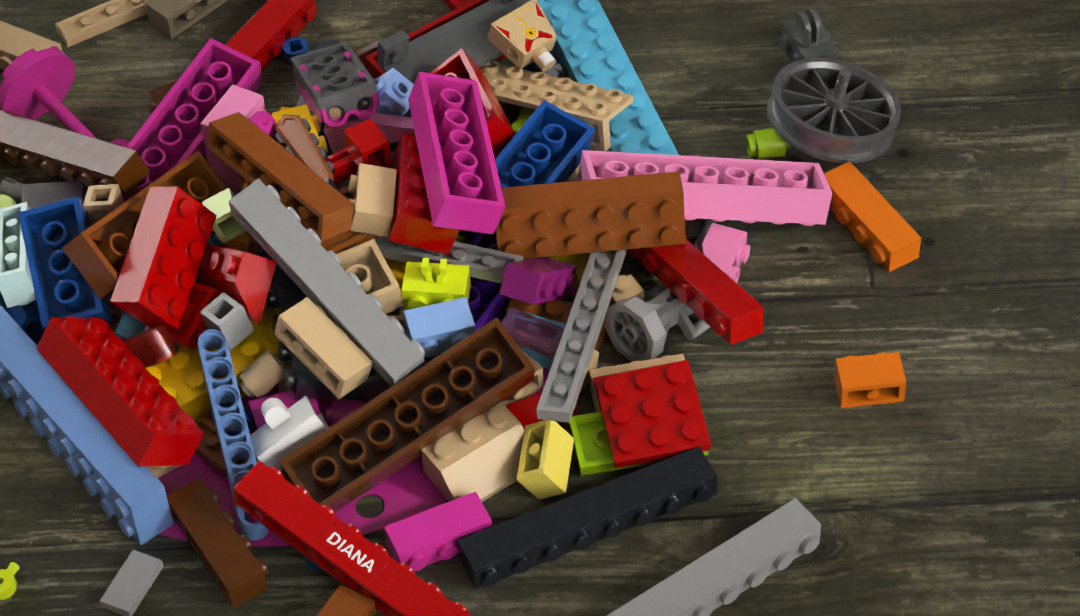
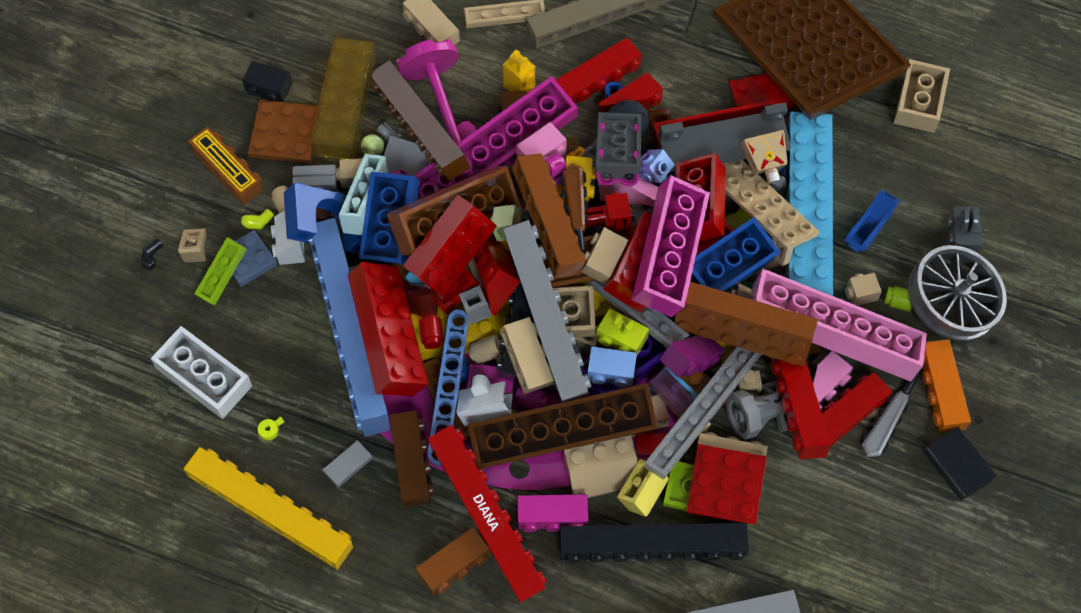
camera: 20 degrees right, 15 degrees up
tan brick [83,184,124,225] -> none
orange brick [834,352,906,408] -> none
none -> red brick [419,314,444,349]
none -> yellow brick [503,50,535,94]
none -> red slope [598,72,663,113]
none -> red brick [822,372,893,446]
none -> blue arch [844,190,901,252]
none -> tan brick [845,273,882,306]
none -> light grey sword [861,374,919,457]
none -> black piece [923,427,997,501]

